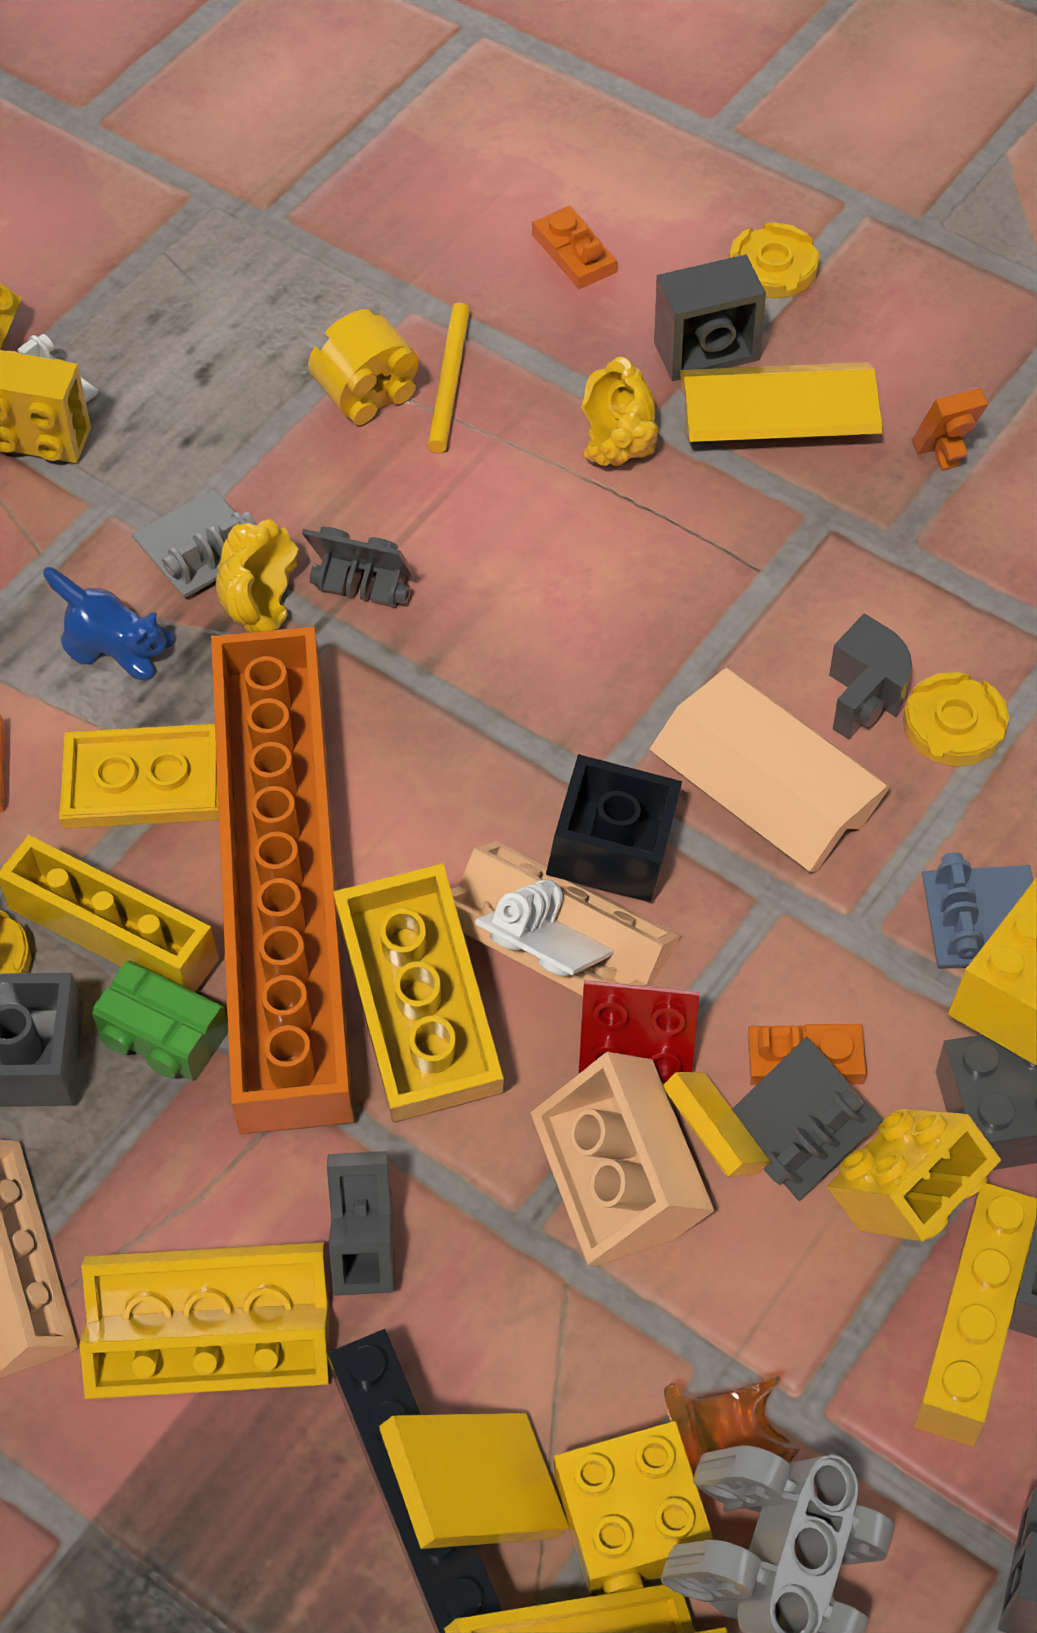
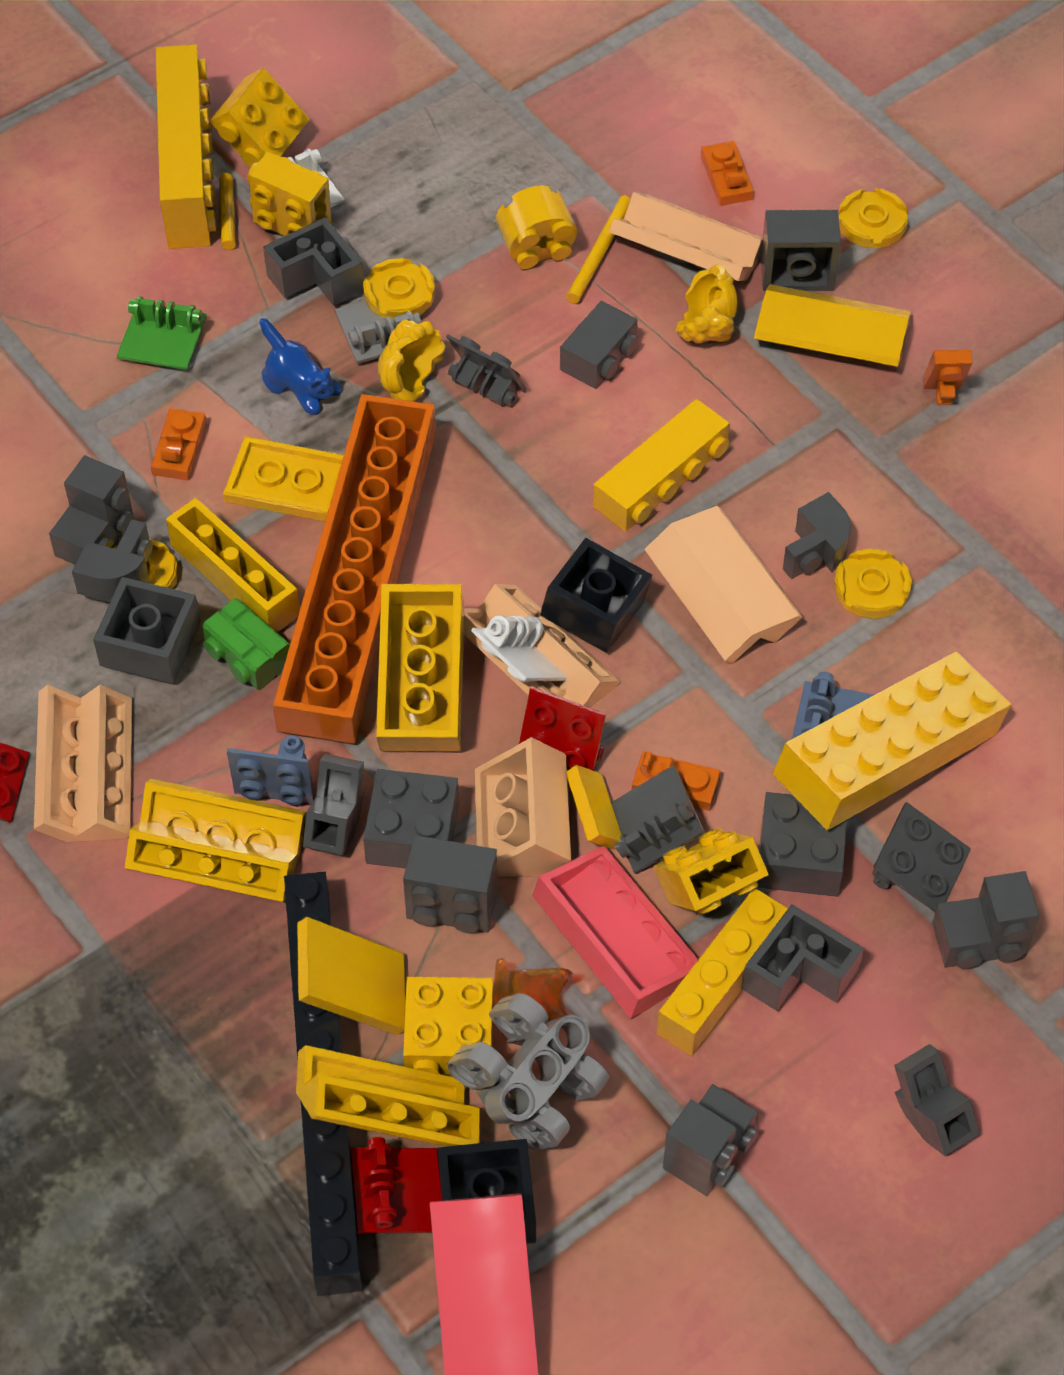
camera: 15 degrees right, 0 degrees up
none -> sand blue hinge [227,735,314,805]
none -> dark grey brick [263,217,364,306]
none -> yellow tile [363,258,435,320]
none -> dark grey brick [363,769,459,868]
none -> dark grey brick [403,835,498,933]
none -> coral slope [532,845,698,1019]
none -> dark grey brick [560,300,639,389]
none -> yellow brick [593,398,730,532]
none -> light nougat slope [609,192,763,281]

